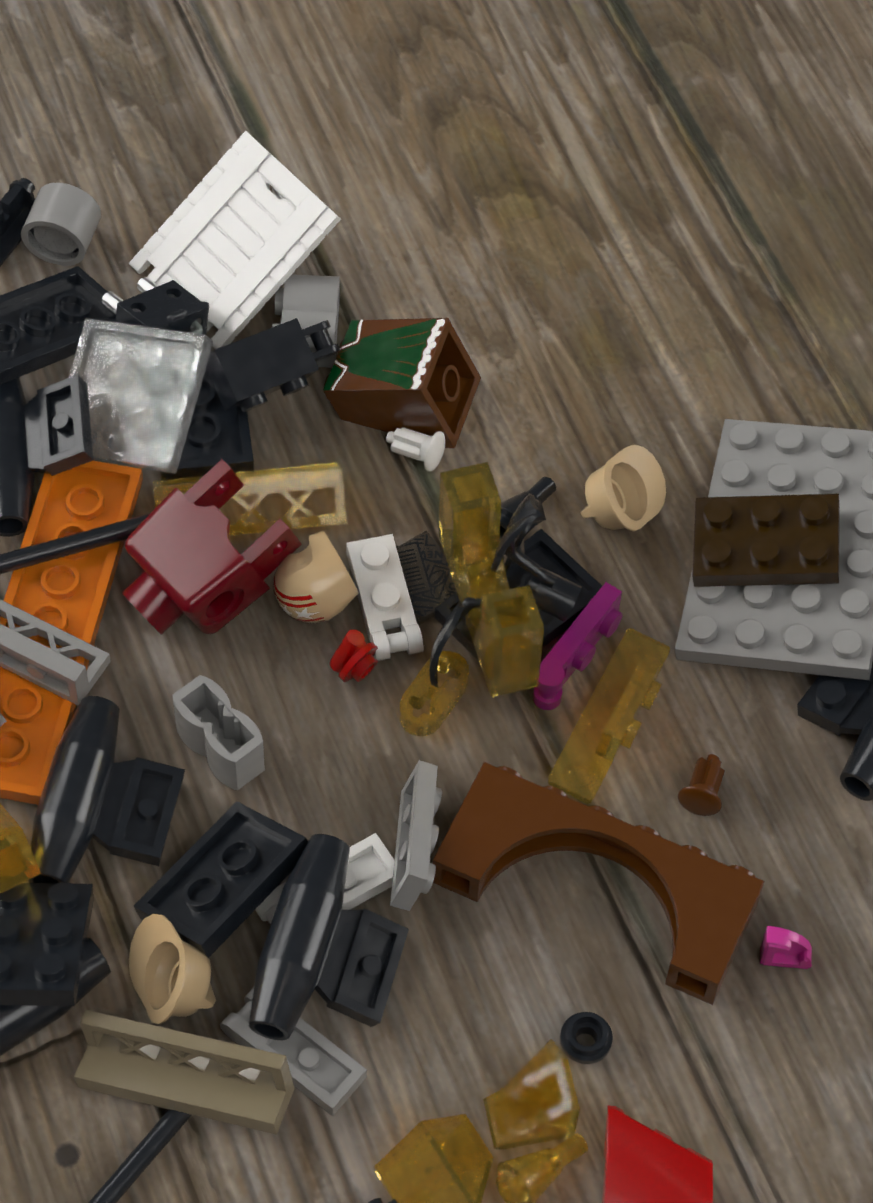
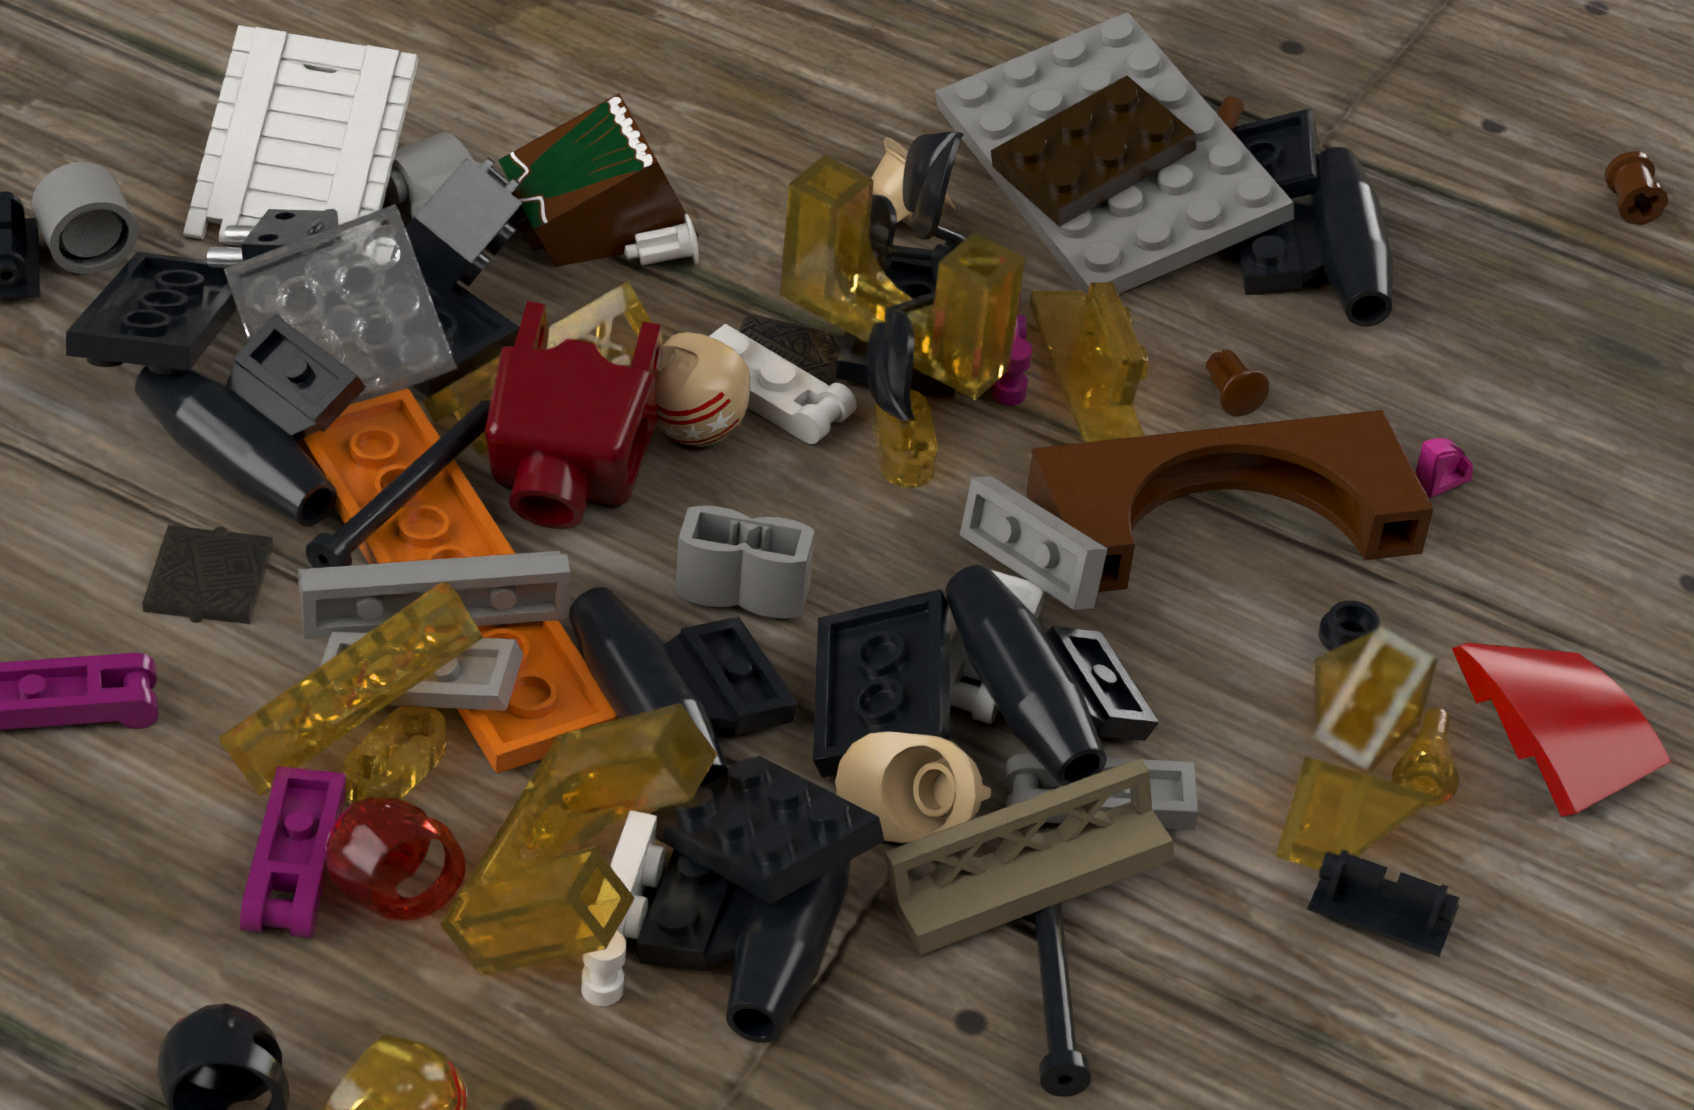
camera: 40 degrees left, 15 degrees down
red plate [329,629,378,682] -> none

